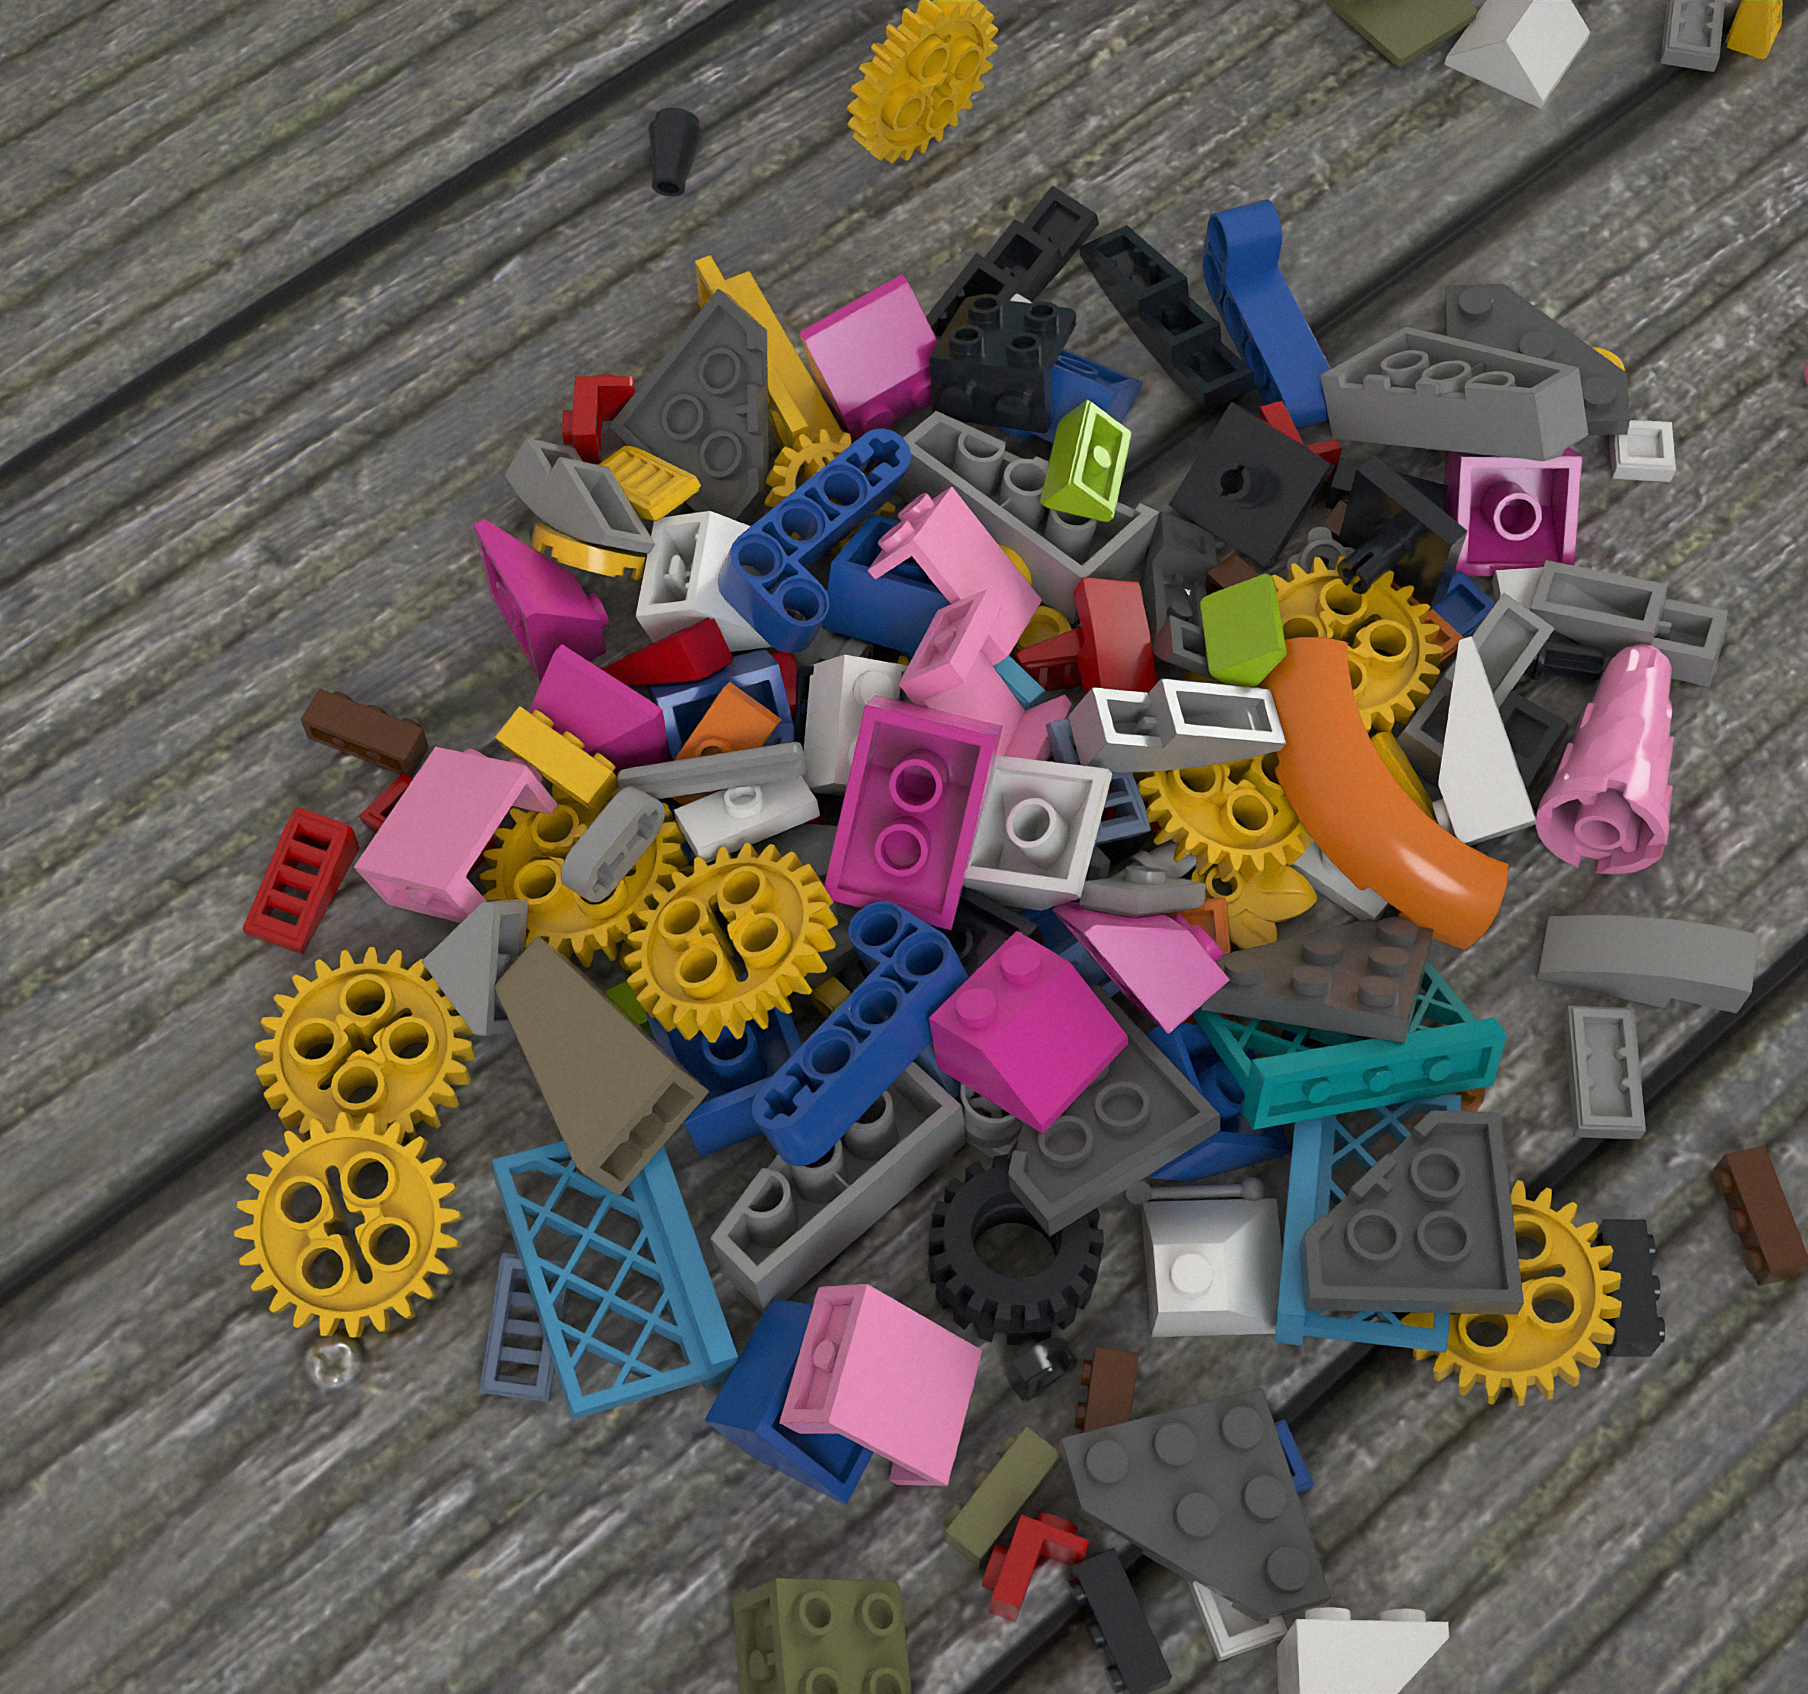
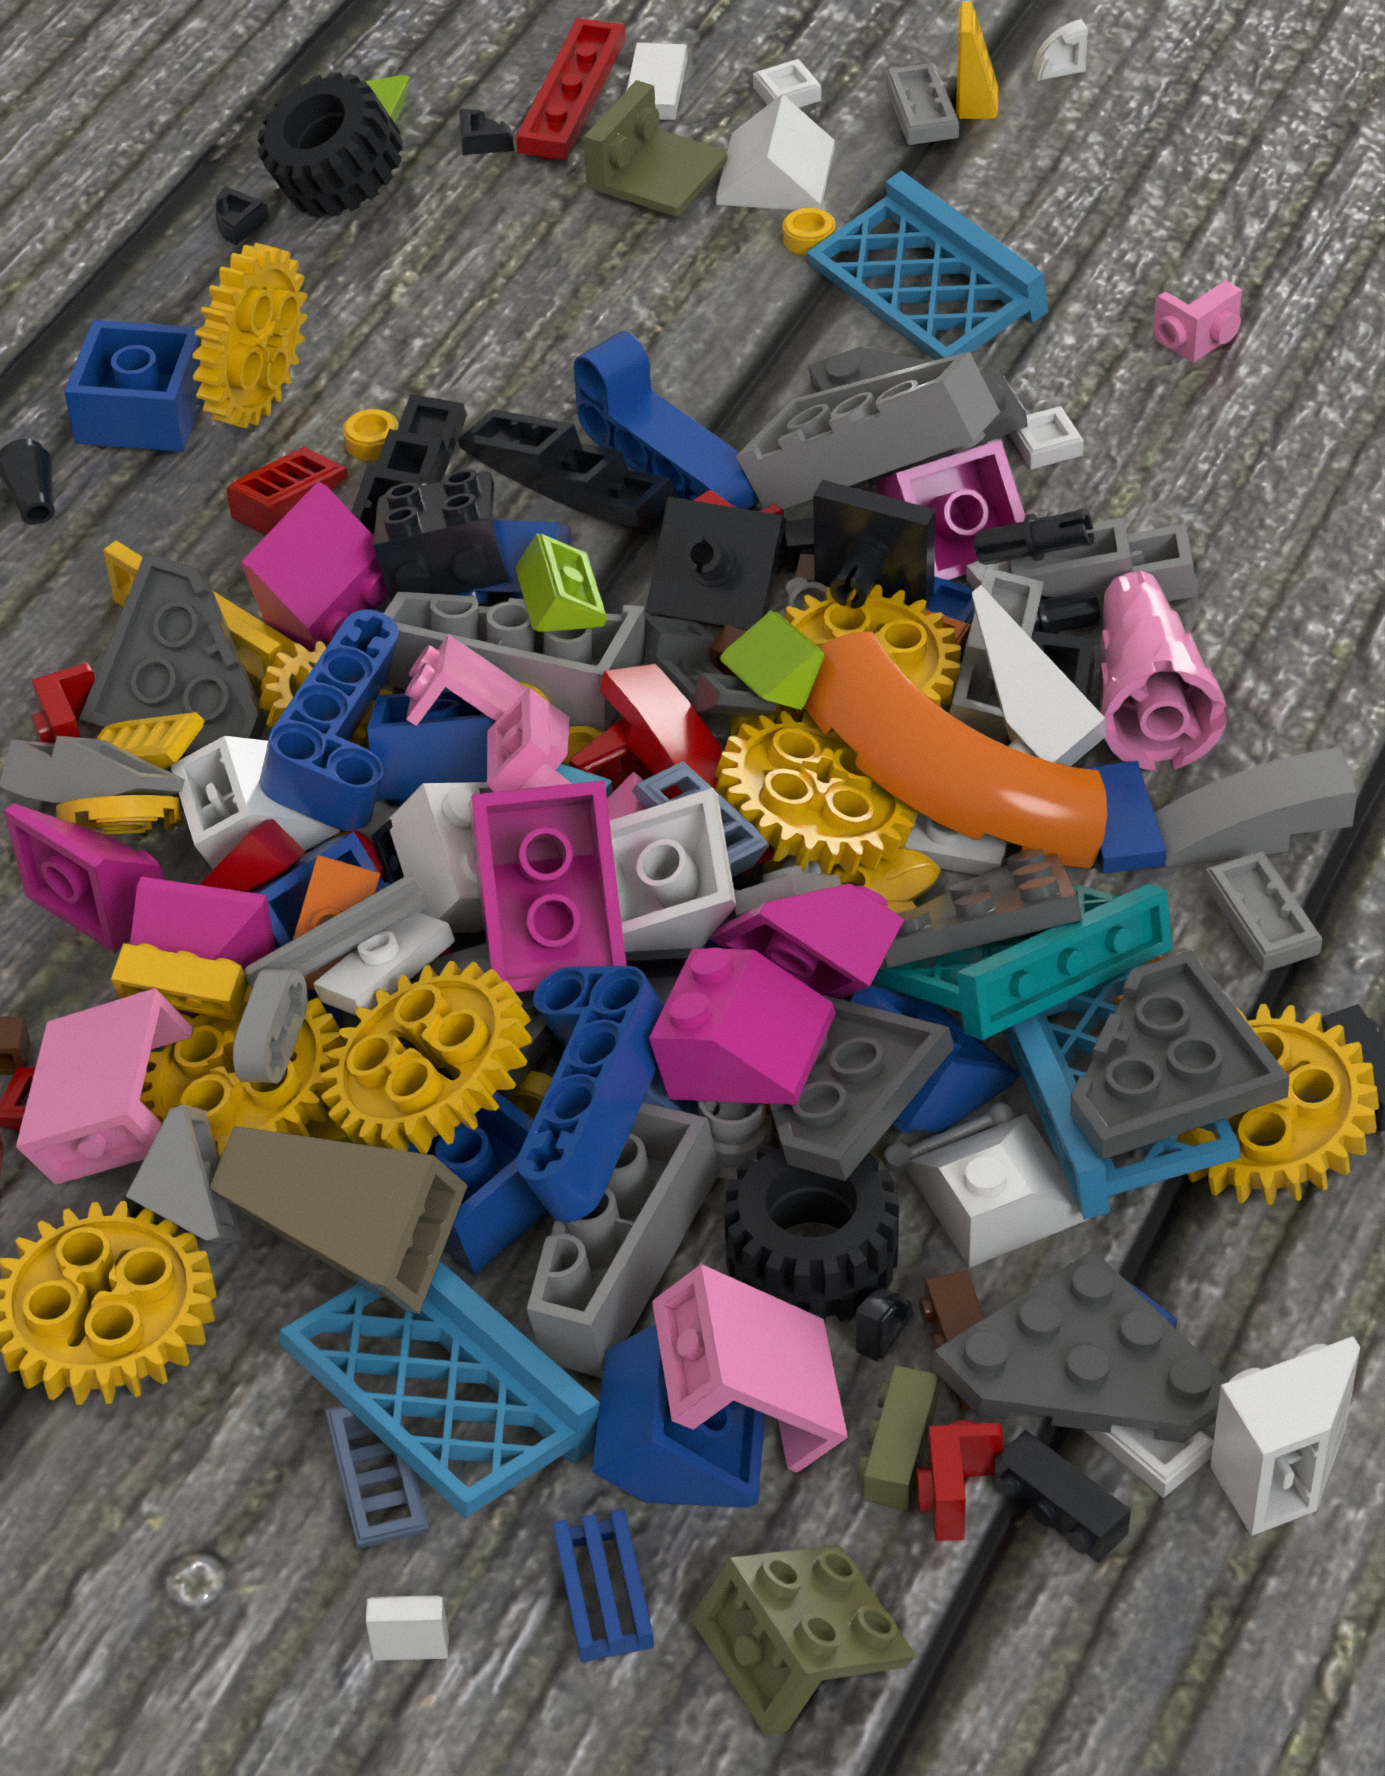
camera: 20 degrees left, 15 degrees down
yellow gear [234,1112,464,1338] -> none
light grey slope [1068,679,1287,773] -> none
none -> blue brick [64,320,202,452]
none -> red slope [226,447,348,535]
none -> yellow tile [343,409,399,461]
none -> white tile [366,1595,449,1661]
none -> blue tile [553,1508,654,1662]
none -> yellow tile [782,208,836,256]
none -> dark azure fence [806,170,1048,360]
none -> black axle [973,507,1094,565]
none -> blue tile [1083,761,1166,874]

